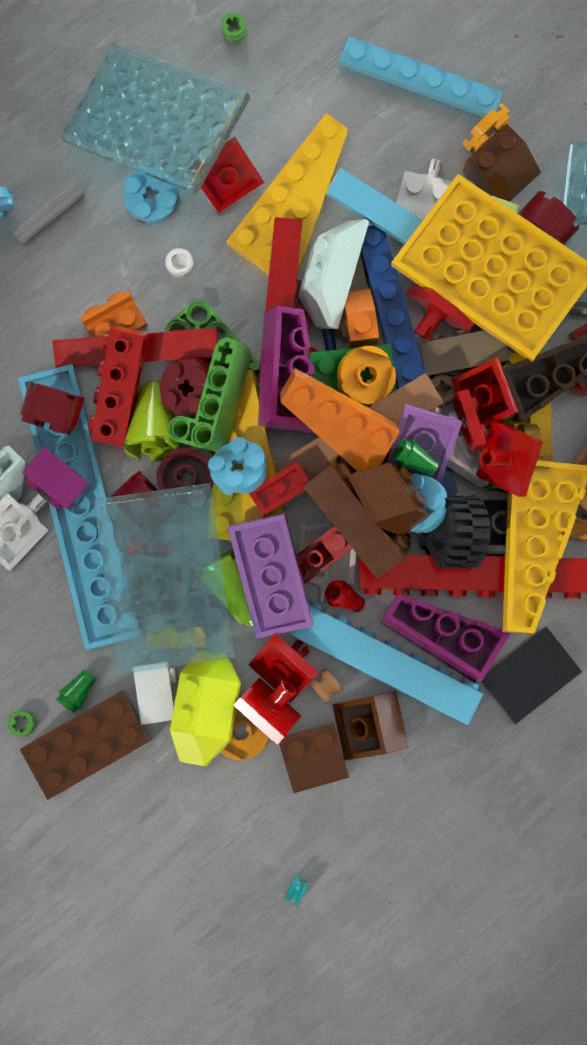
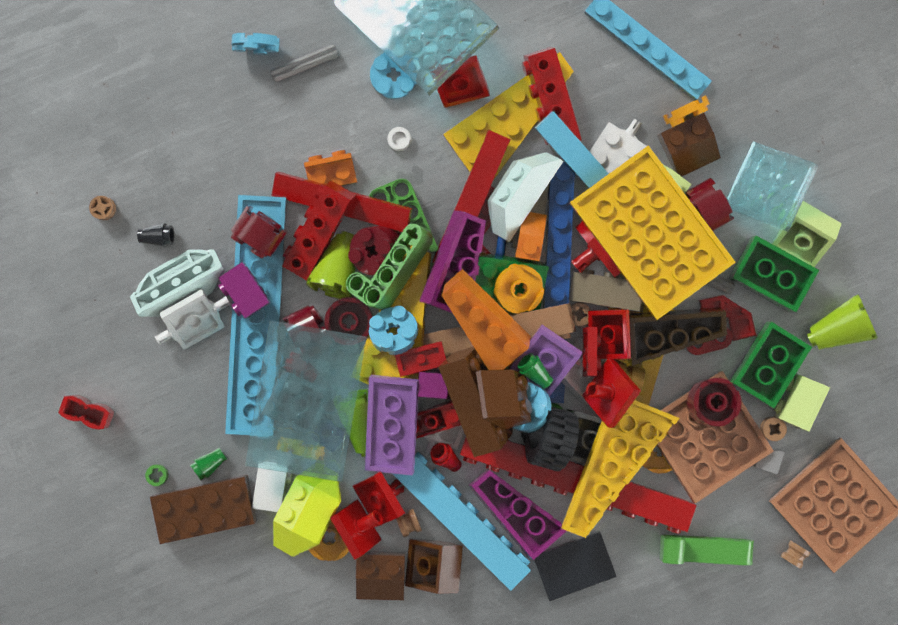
camera: 15 degrees right, 5 degrees up
none -> magenta brick [418,372,451,400]
none -> red brick [522,47,582,148]

